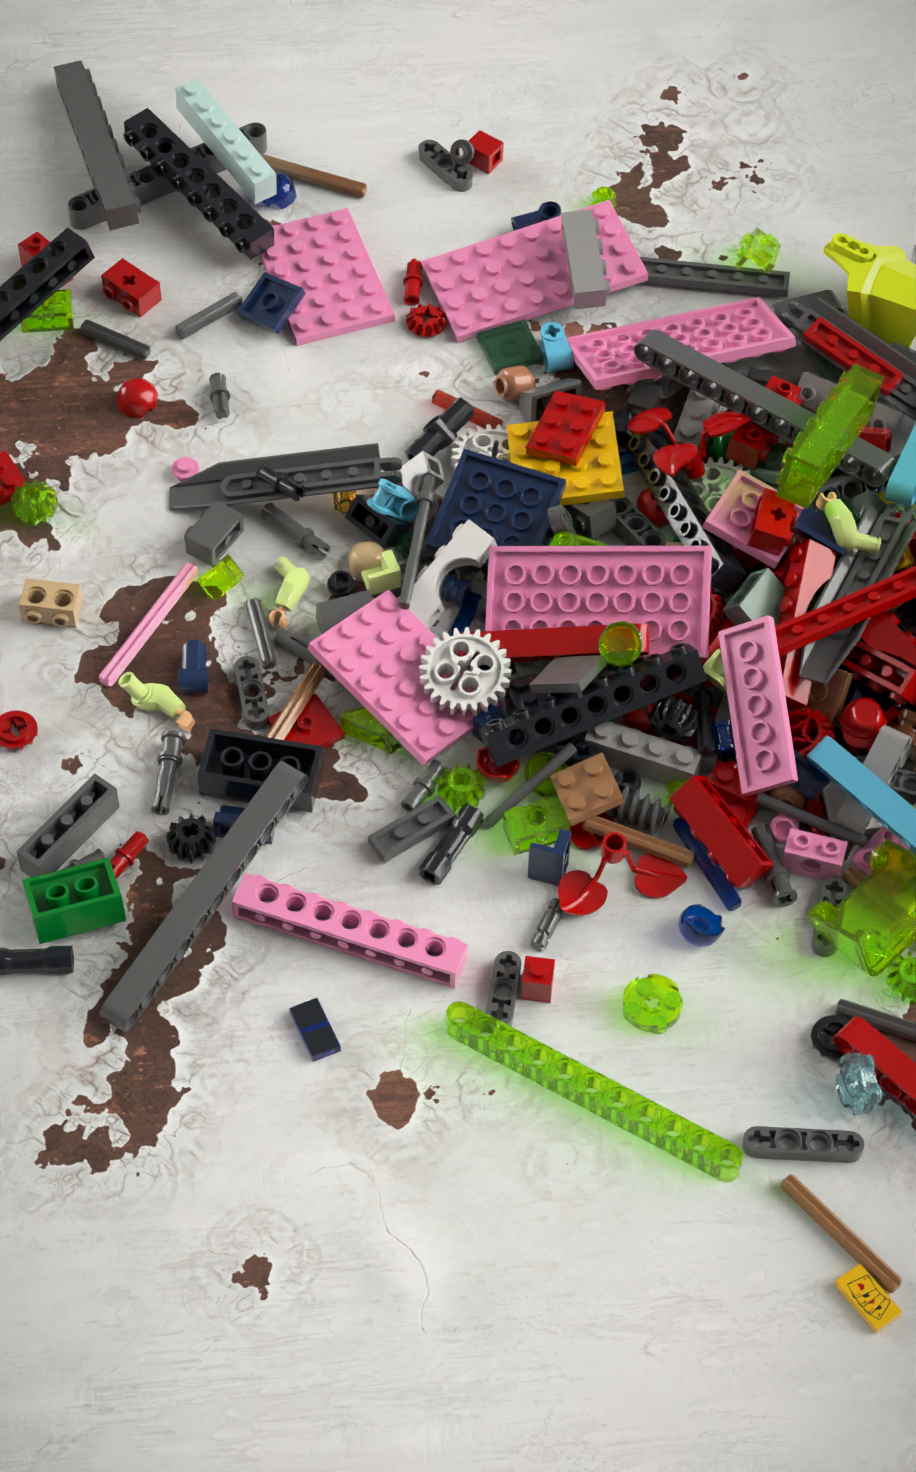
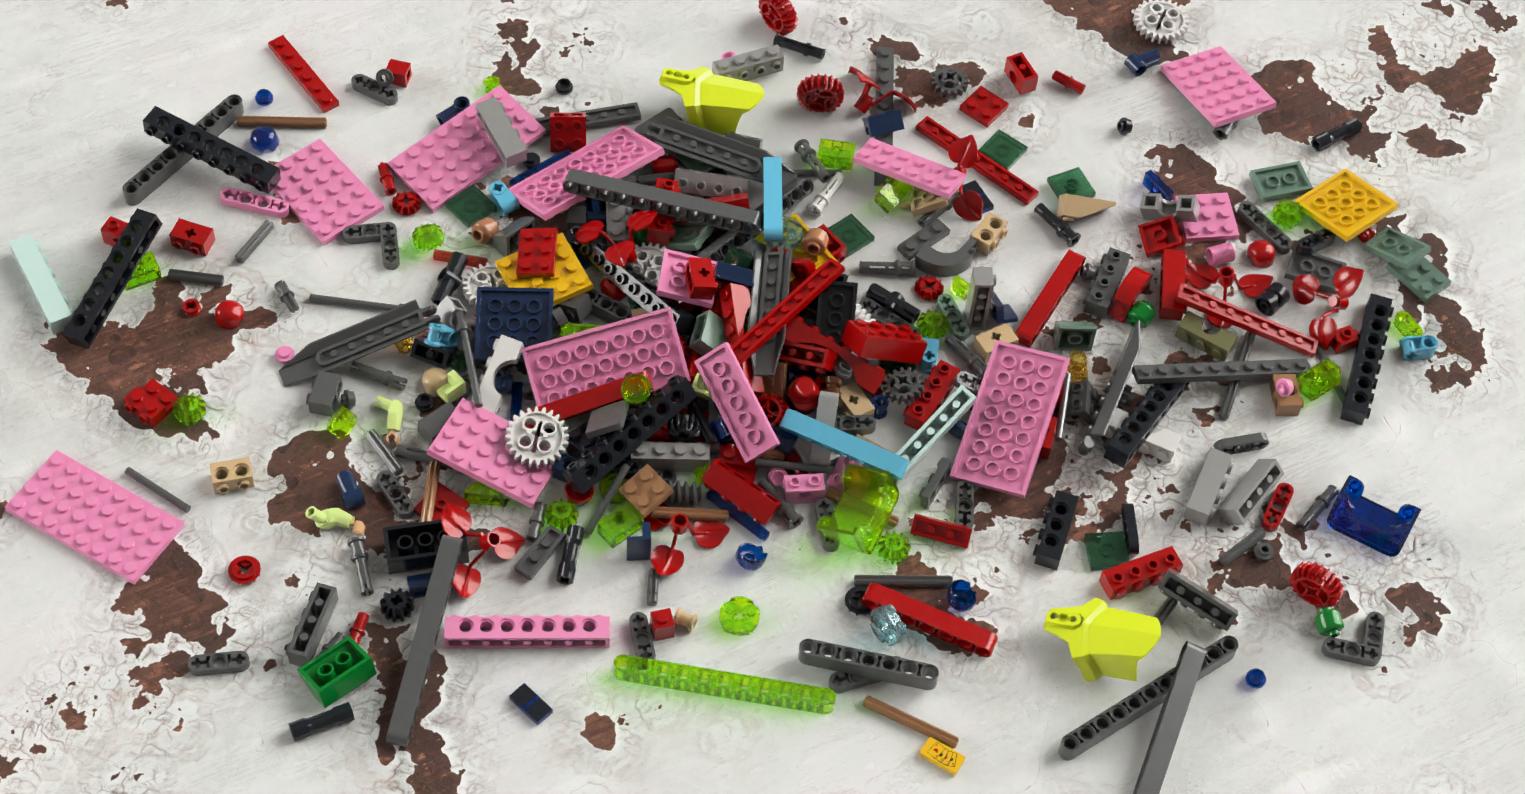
camera: 25 degrees left, 0 degrees up
dark grey brick [53,60,142,231] -> none
bright pink axle [99,562,198,687] -> none
light aqua brick [175,78,276,204] -> none
dark blue plate [236,272,306,334] -> none
black pin [256,464,306,501] -> none
clear neon green bracket [736,227,780,273] -> none
clear neon green brick [776,364,884,509] -> none
red plate [803,317,904,397] -> none
yellowish green arm [816,492,881,555] -> none
none -> red bush [183,298,201,317]
none -> bright pink beam [220,187,290,218]
none -> clear blue plate [255,89,273,106]
none -> red plate [268,35,339,113]
none -> dark grey bar [309,294,422,311]
none -> dark grey plate [341,390,356,409]
none -> dark grey beam [342,222,400,270]
none -> clear neon green gear [412,223,444,252]
none -> red plant [441,503,526,598]
none -> clear blue axle [509,149,571,187]
none -> black plate [522,152,540,170]
none -> red bracket [550,112,586,152]
none -> black plate [555,78,573,95]
none -> dark blue piece [585,197,606,226]
none -> red brick [651,155,678,174]
none -> tan bush [673,608,698,632]
none -> dark grey beam [798,639,939,690]

